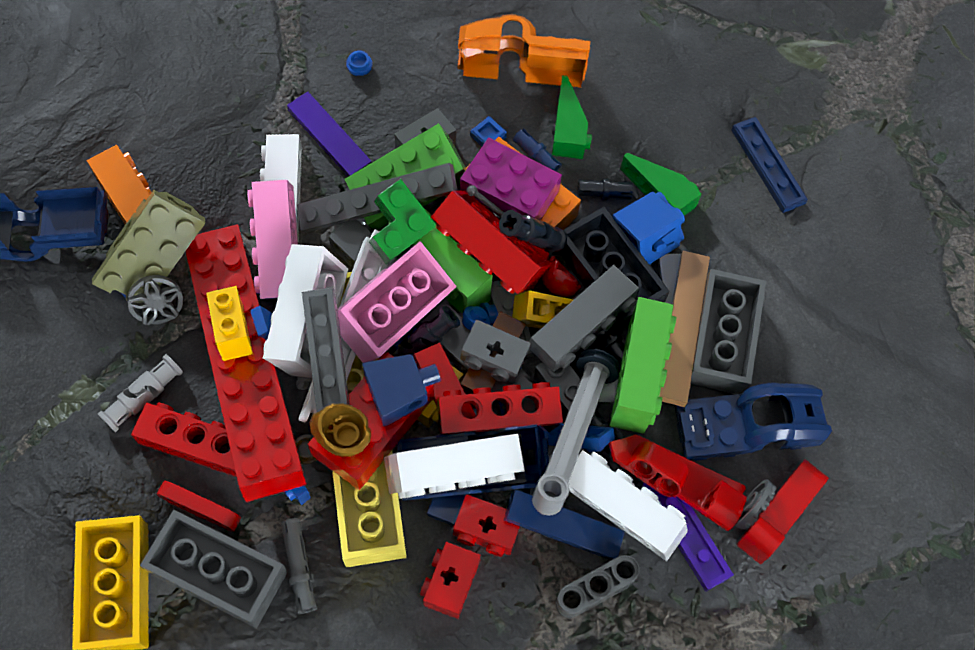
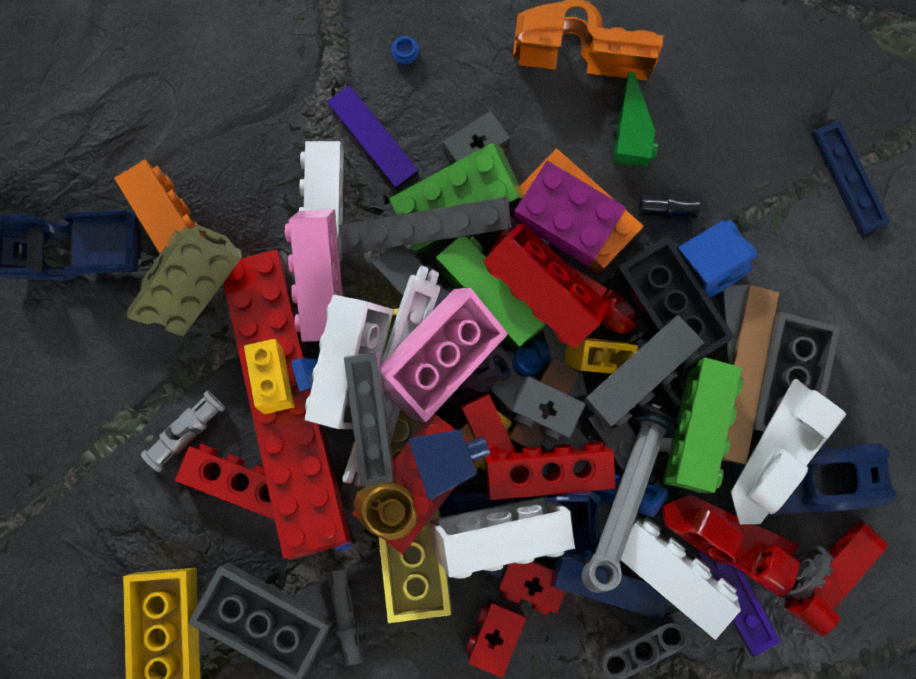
camera: 10 degrees right, 15 degrees up
dark grey wheel [127,275,183,325] -> none
red beam [156,480,241,532] -> none
green brick [369,179,437,265] -> none
dark grey hinge [467,185,504,217] -> none
blue tile [470,116,507,147] -> none
black piece [499,210,567,252] -> none
dark blue pin [513,129,562,172] -> none
green slope [620,153,701,216] -> none
none -> white panel [731,379,846,524]

